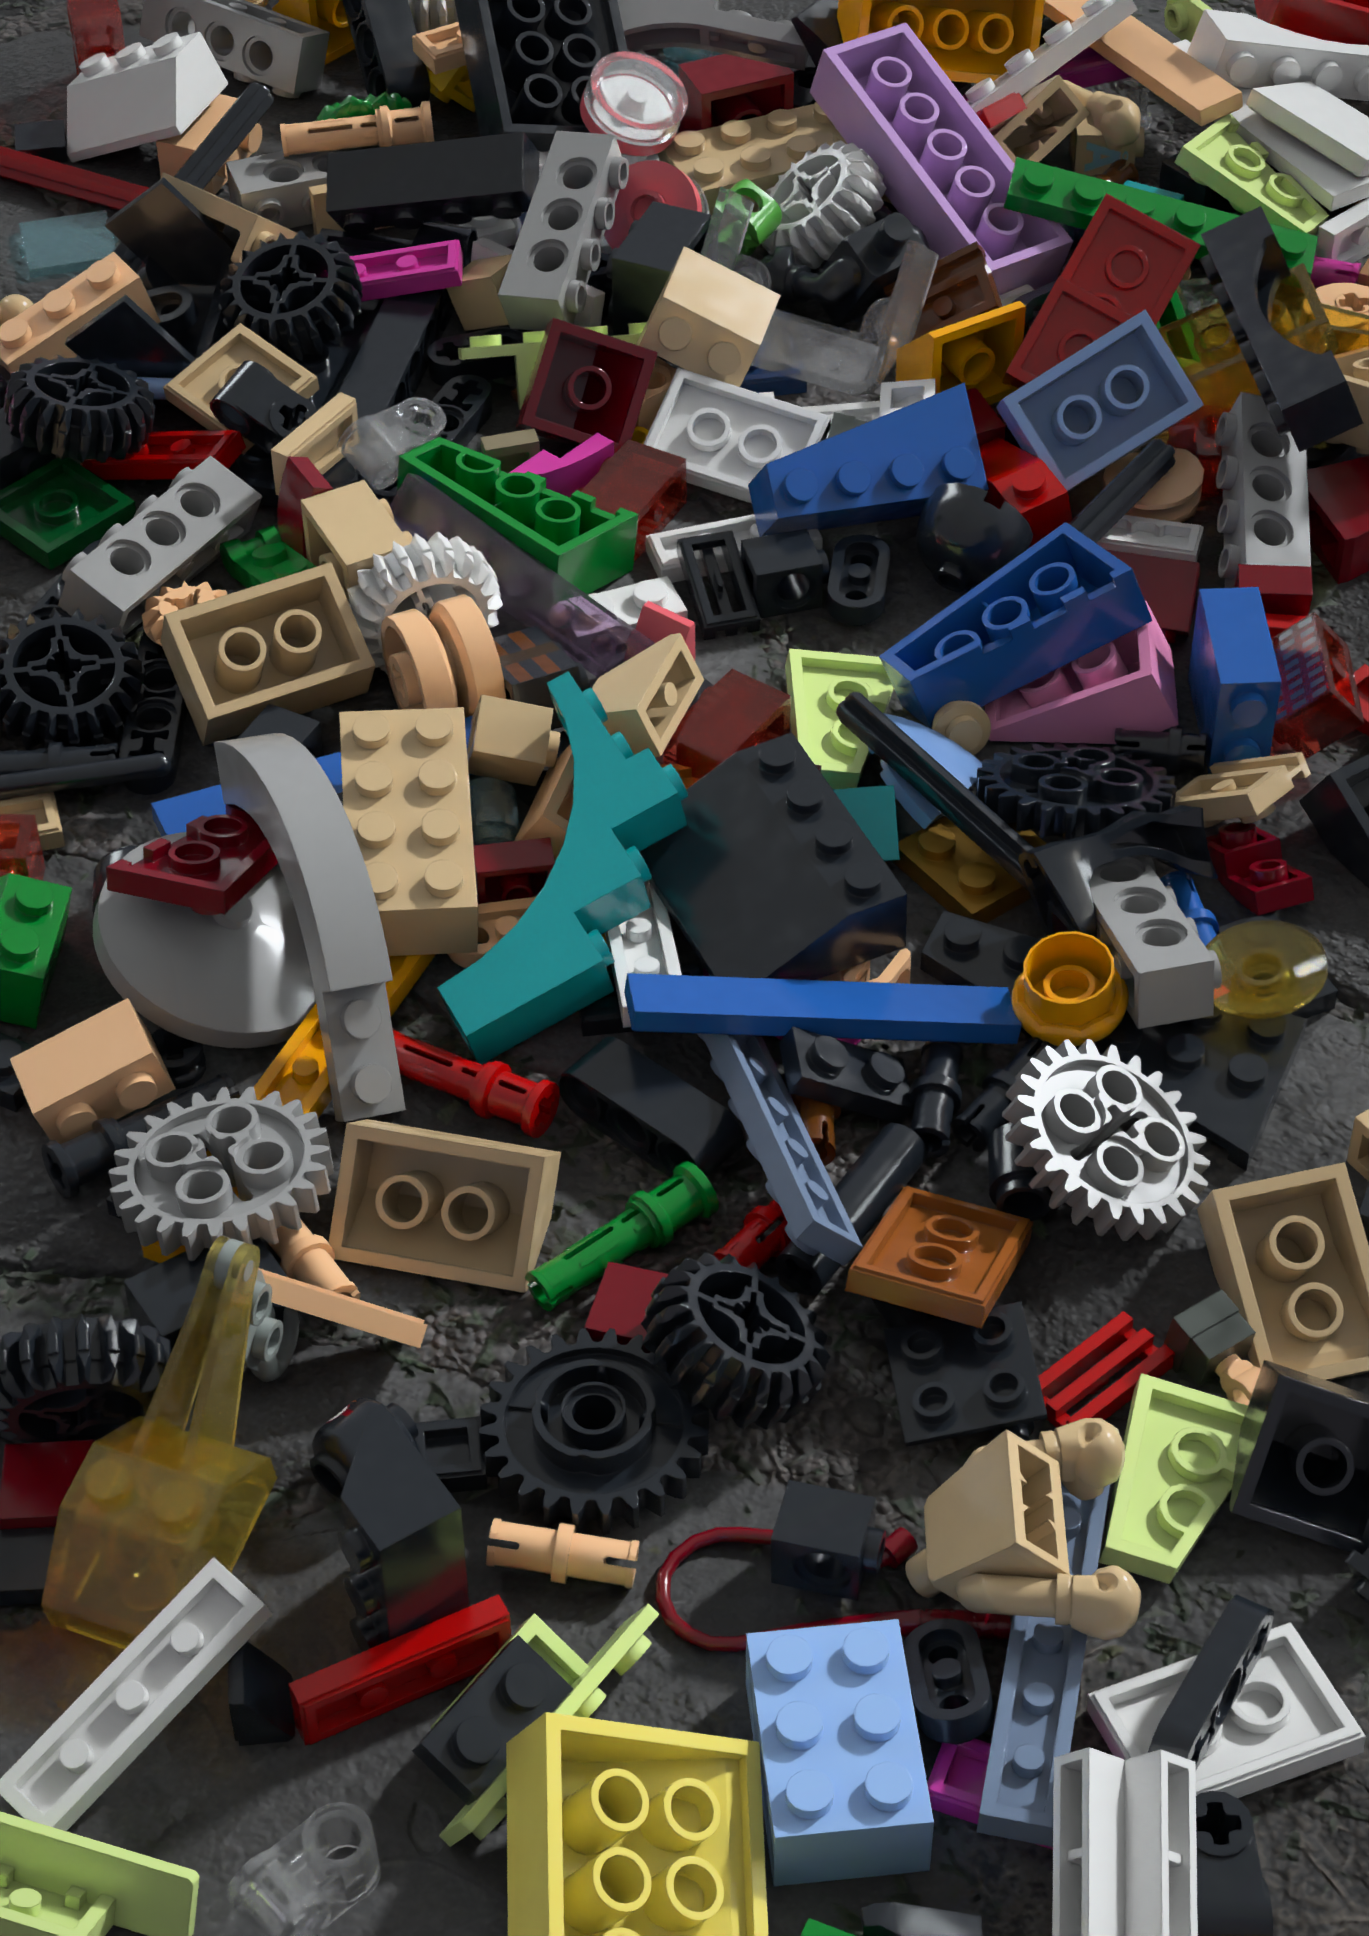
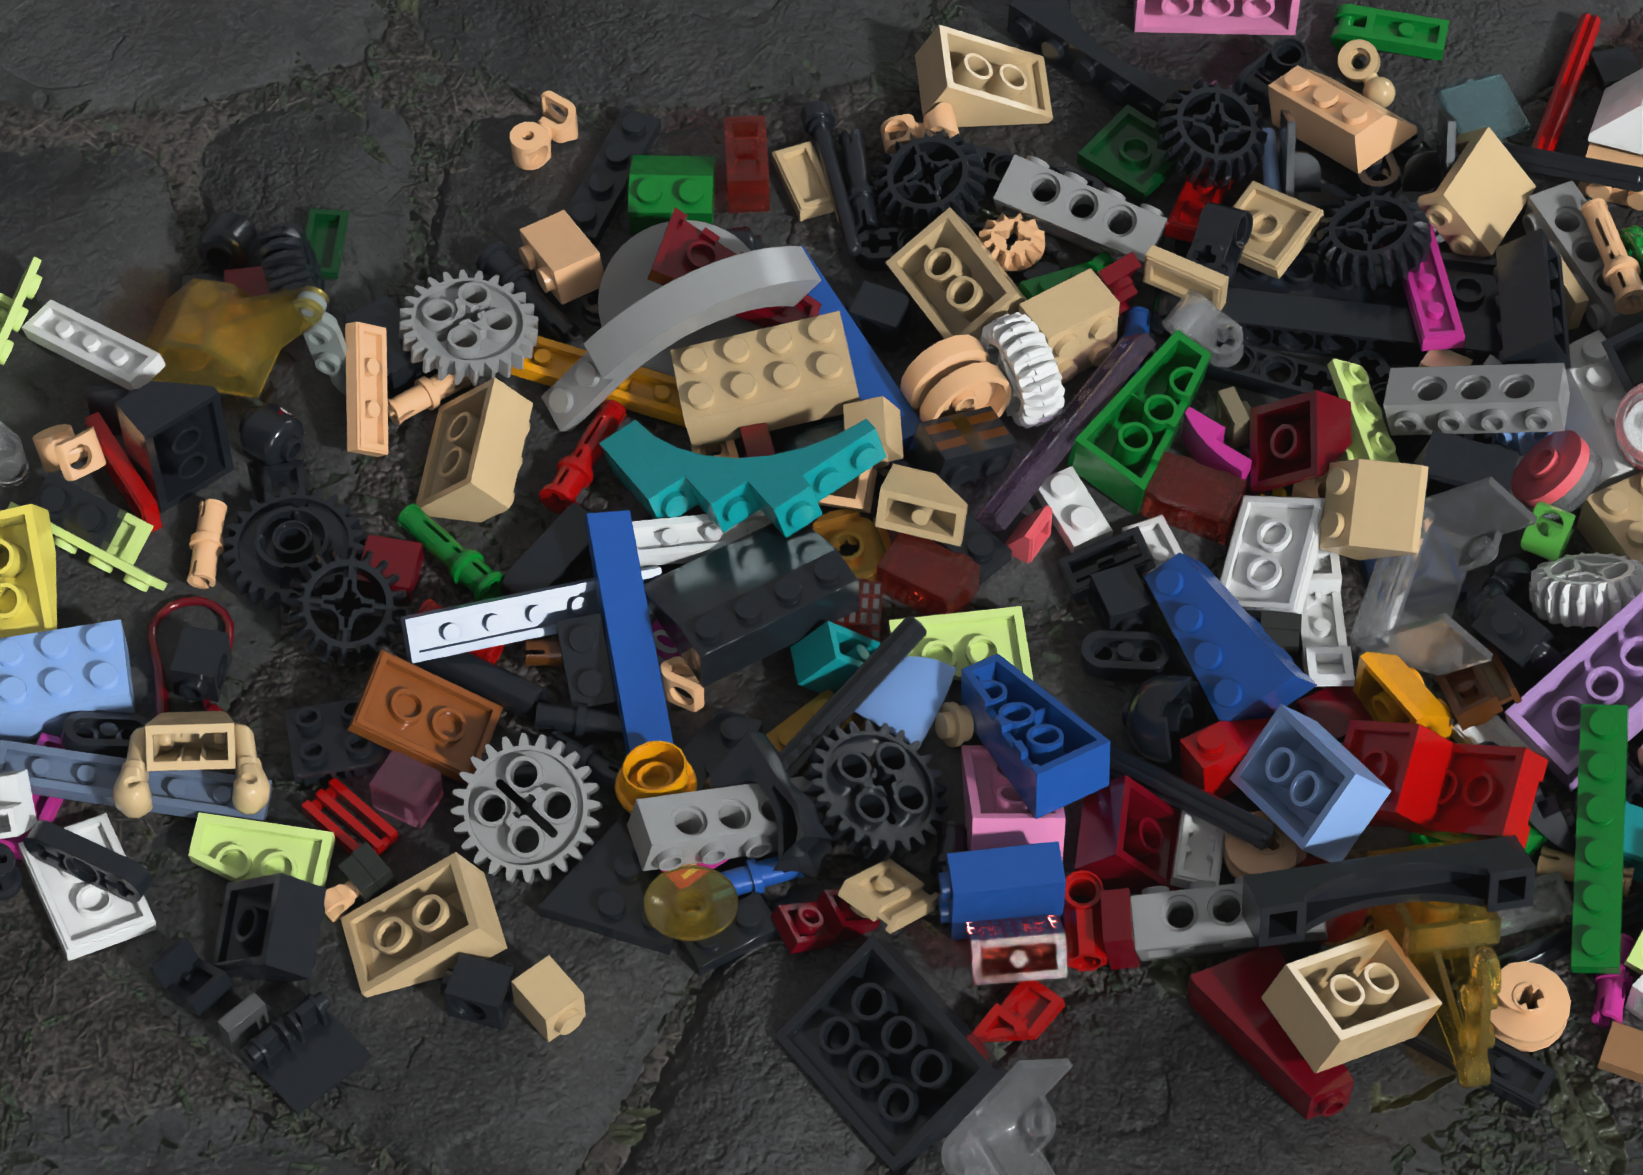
camera: 85 degrees right, 10 degrees up
none -> light nougat leg [32,424,106,481]
none -> clear pink panel [369,751,444,830]

